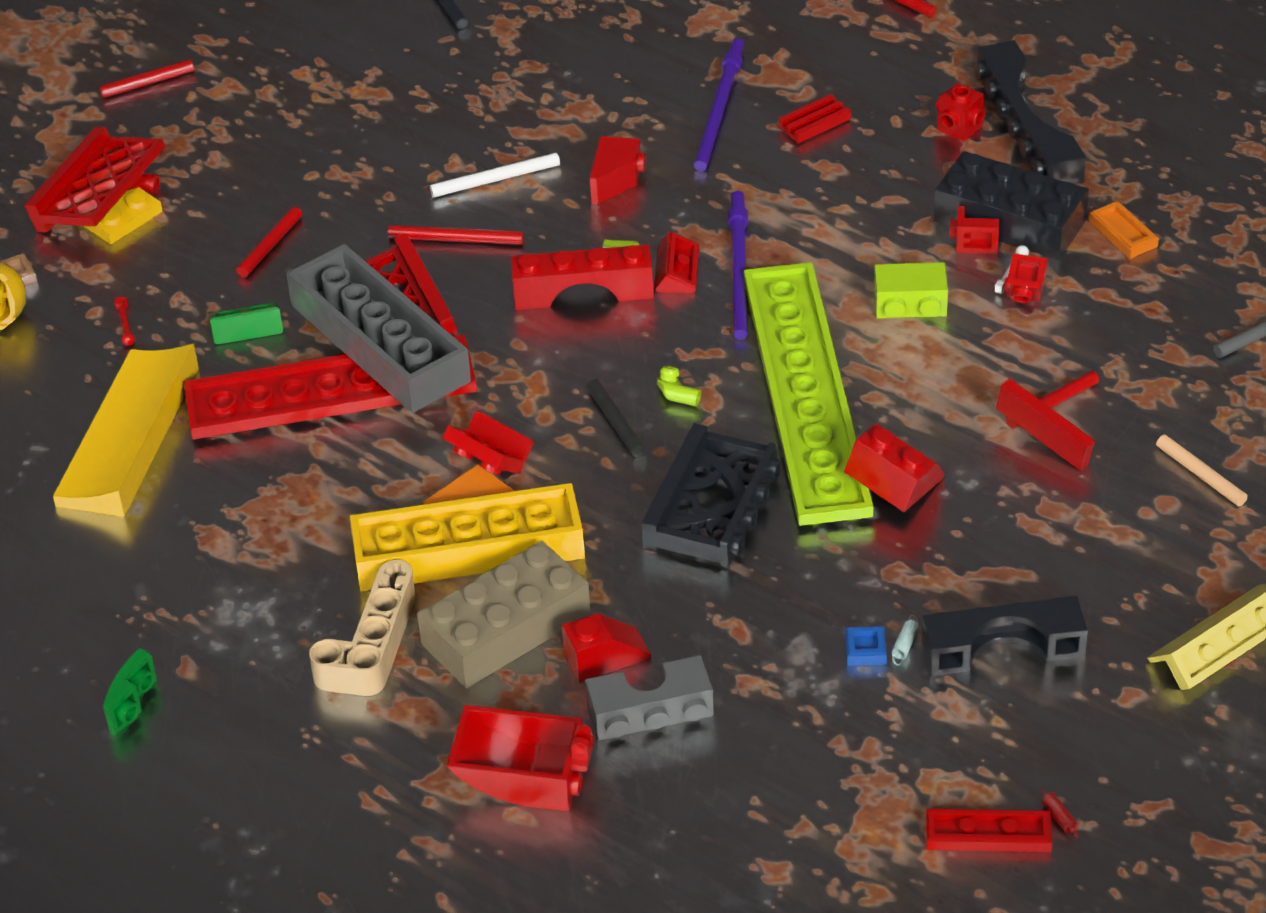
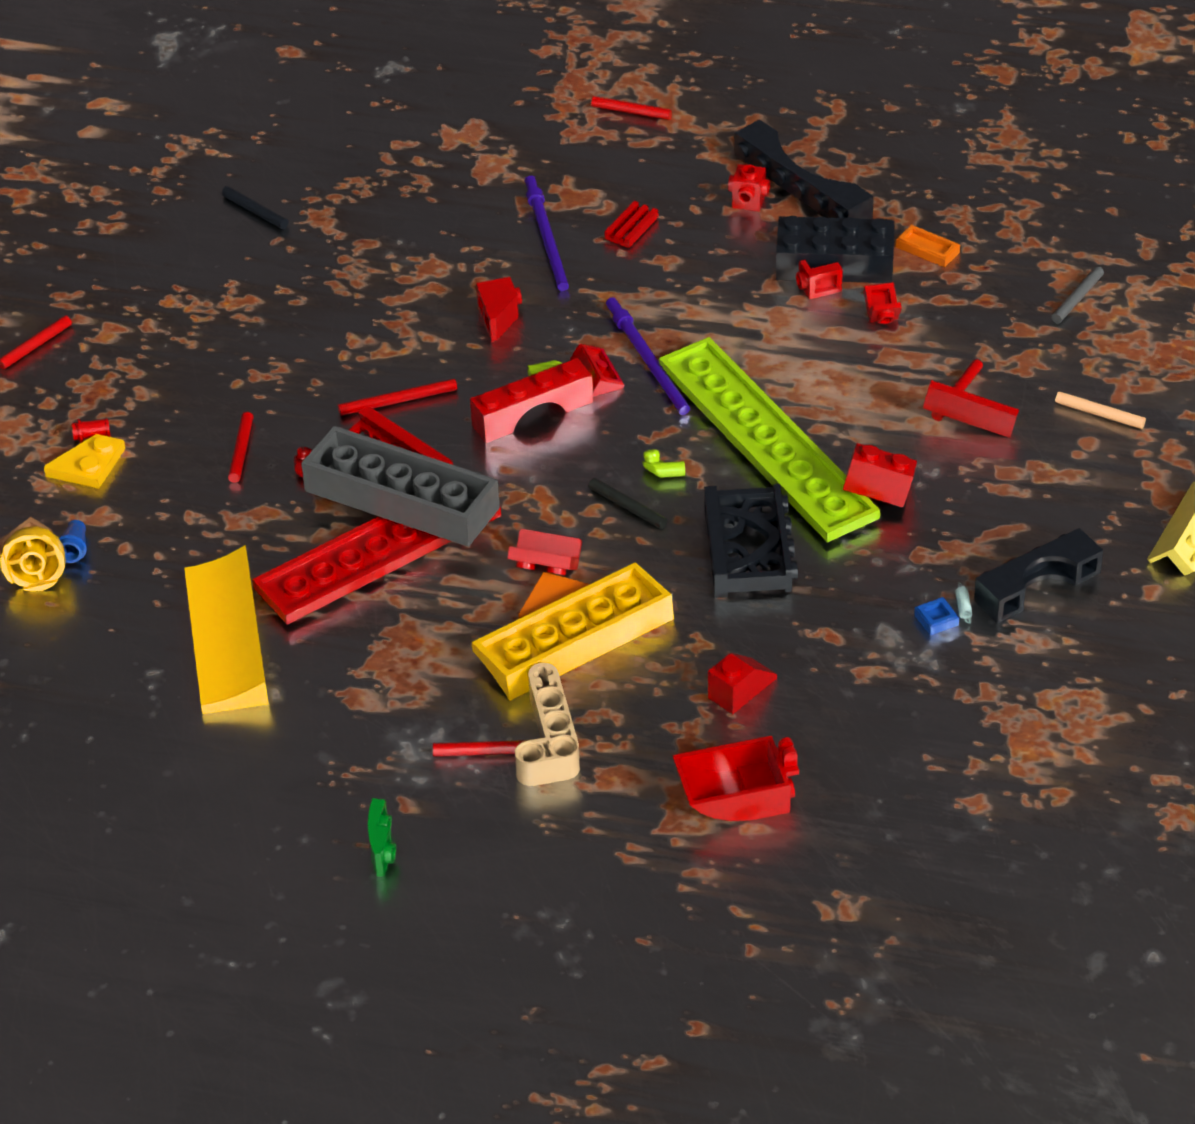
camera: 25 degrees left, 0 degrees up
red fence [24,127,165,233] -> none
red hinge [114,297,135,346] -> none
slope [209,302,283,344] -> none
dark tan brick [417,540,591,689] -> none
white bar [430,153,560,198] -> none
dark grey arch [585,655,714,740] -> none
lime brick [874,262,948,319] -> none
red tile [926,808,1052,852] -> none
white hinge [995,245,1029,294] -> none
red piece [1040,789,1080,838] -> none
none -> blue cone [59,520,87,563]
none -> red bar [433,740,528,757]

